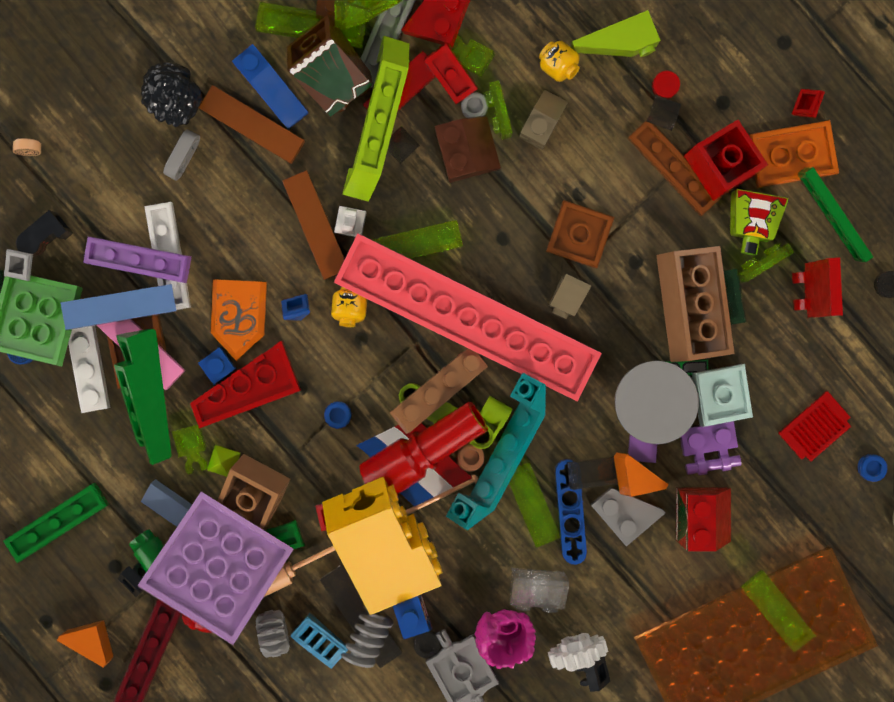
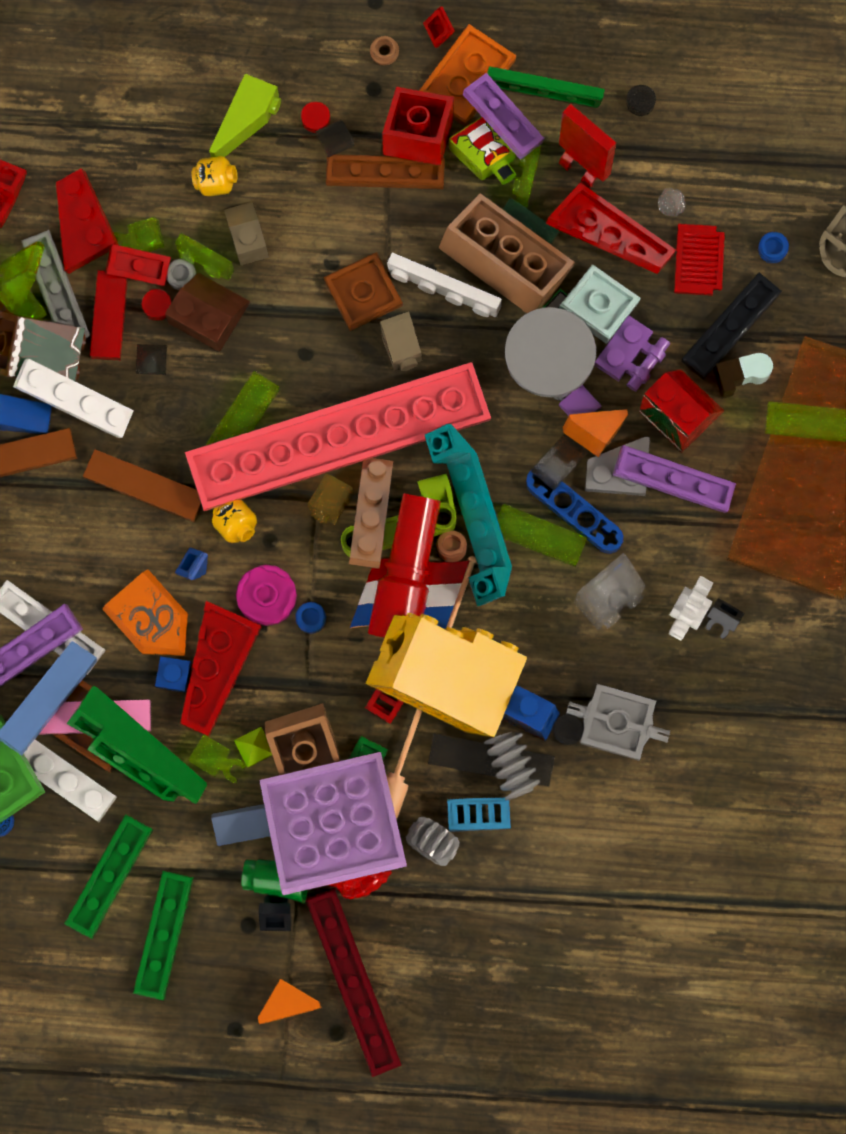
camera: 45 degrees left, 10 degrees down
white tile [334,206,367,237] -> none
lime slope [342,36,410,202] -> none
dark pink hair [474,609,536,669] -> none
none -> white plate [13,359,134,438]
none -> green tile [64,814,153,939]
none -> red tile [142,289,172,321]
none -> dark pink tile [236,565,297,626]
none -> clear yellow brick [308,473,353,525]
none -> medium nougat plate [370,36,399,65]
none -> white plate [387,253,502,317]
none -> medium lavender plate [463,73,544,160]
none -> red wing [546,183,676,274]
none -> medium lavender tile [613,445,736,513]
none -> clear plate [658,188,686,217]
none -> black tile [681,272,782,380]
none -> leg [713,353,773,399]

